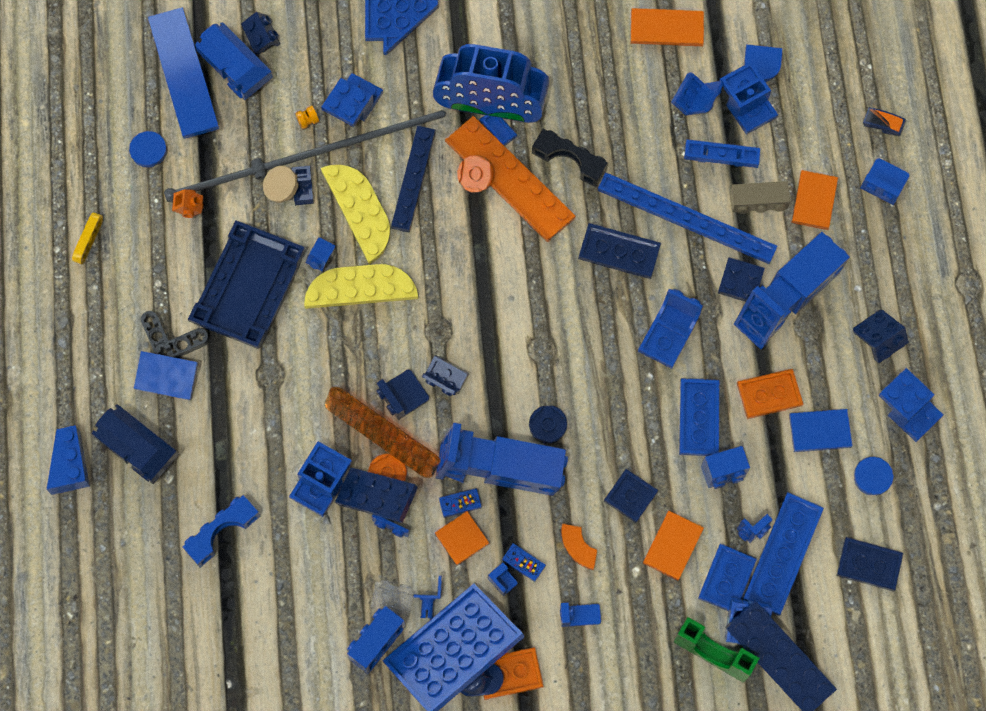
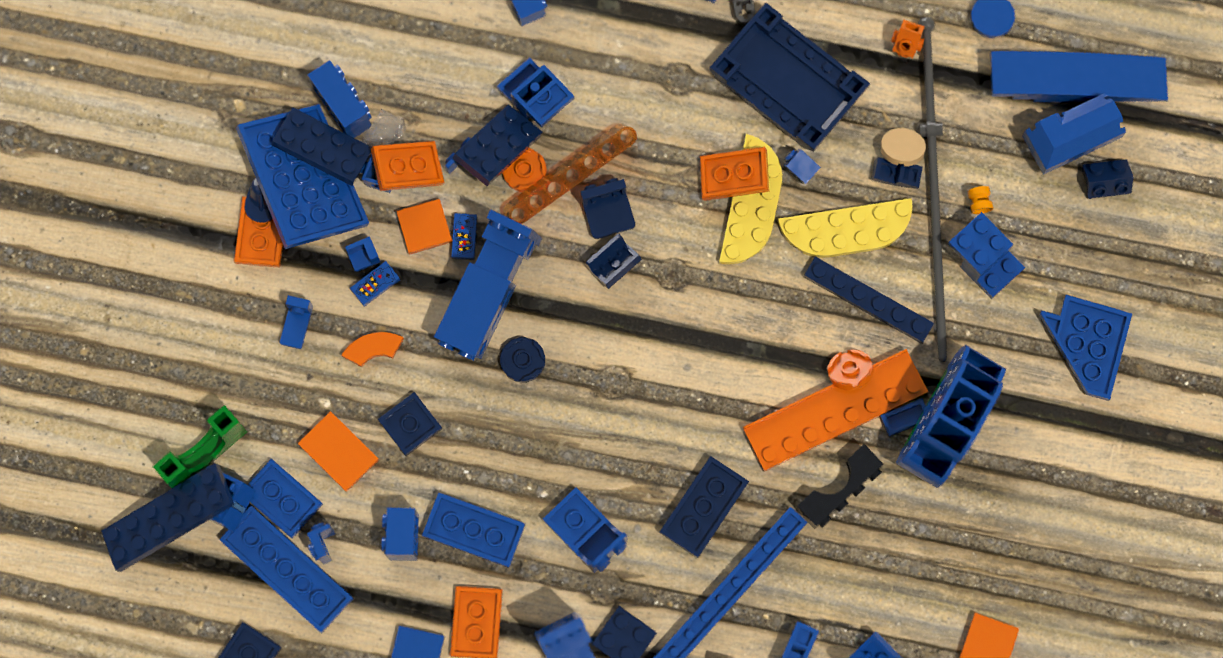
camera: 110 degrees right, 5 degrees up
none -> dark blue plate [271,107,372,186]
none -> orange tile [371,141,445,191]
none -> orange tile [700,147,769,201]

